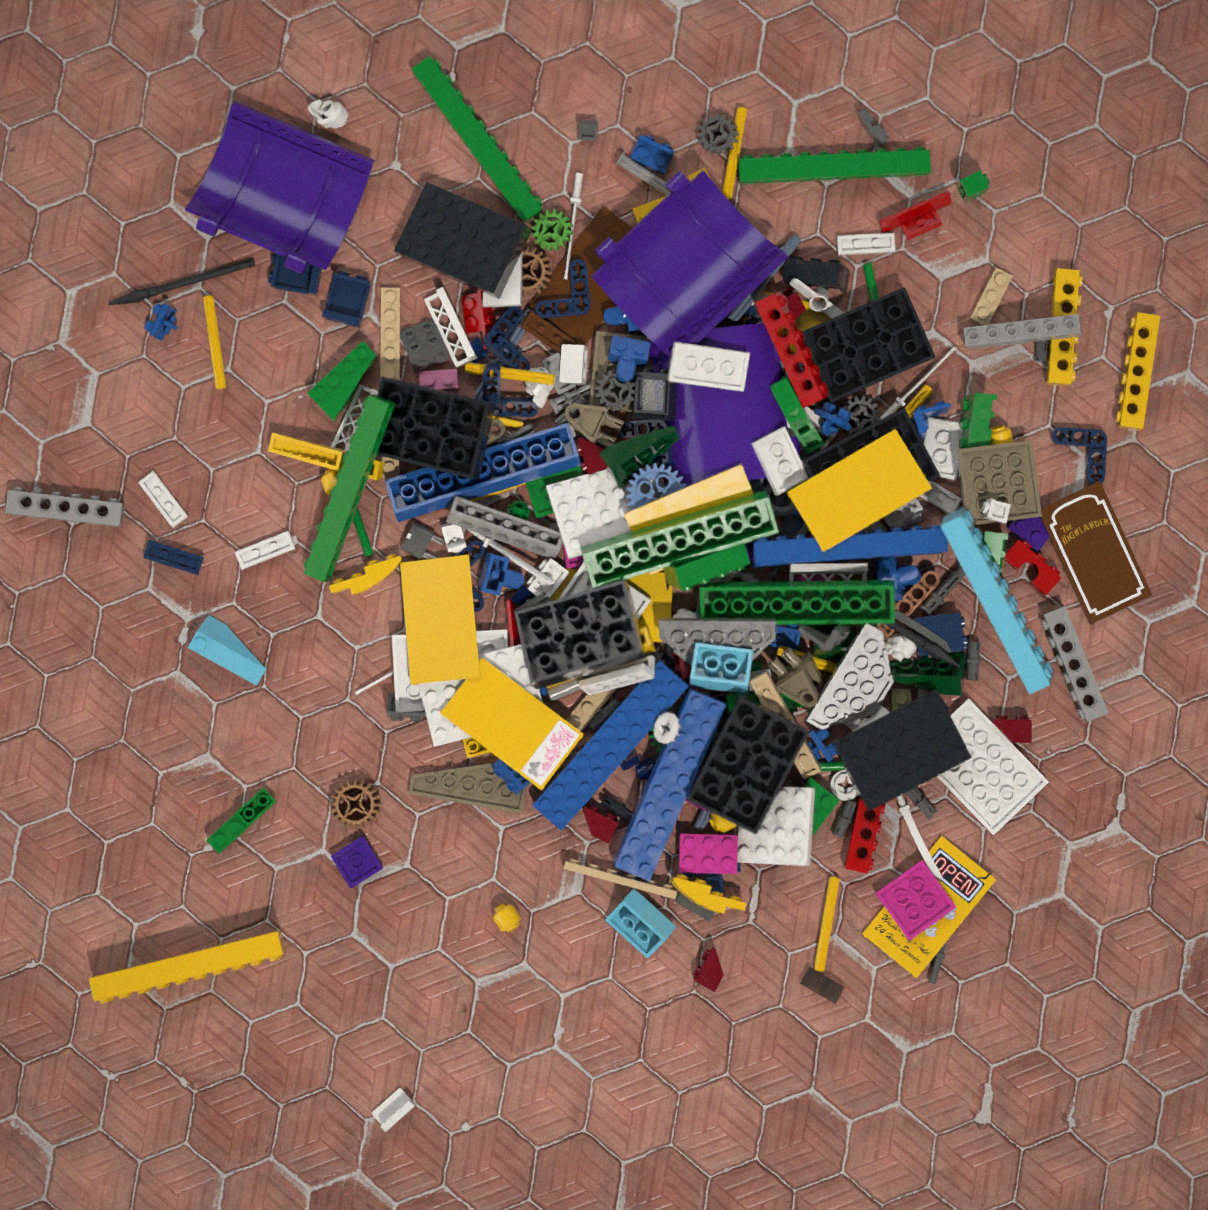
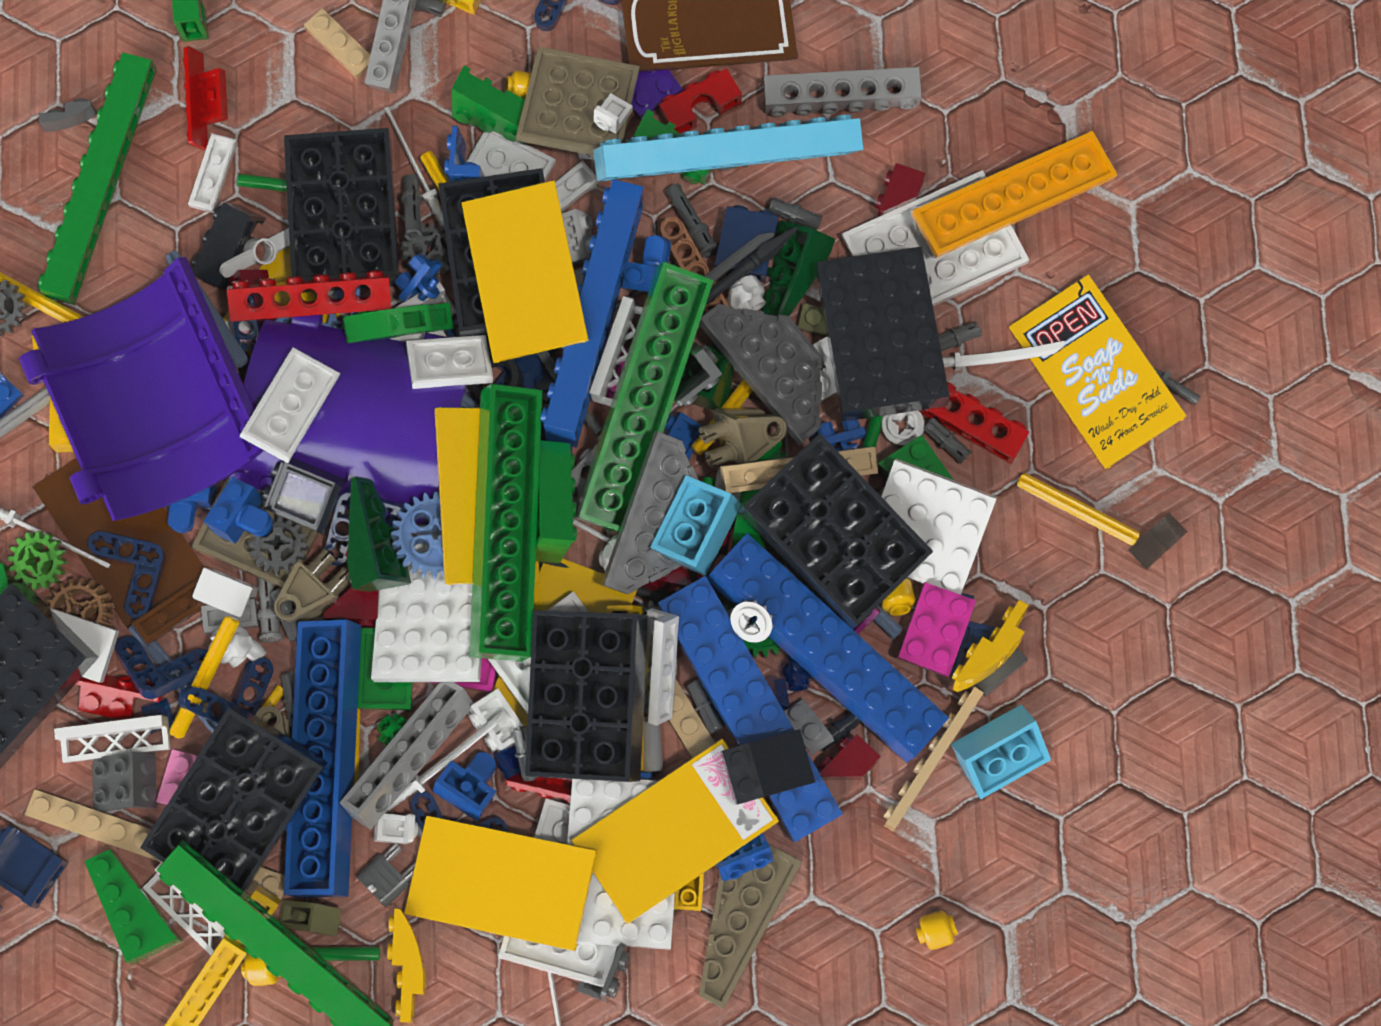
camera: 70 degrees left, 10 degrees down
dark red slope [693,946,724,992] -> none
dark pink plate [875,860,957,941] -> none
none -> olive slope [279,900,342,937]
none -> dark grey pin [401,174,422,241]
none -> black slope [720,729,815,805]
none -> light grey plate [784,699,834,756]
none -> light orange plate [911,131,1118,259]

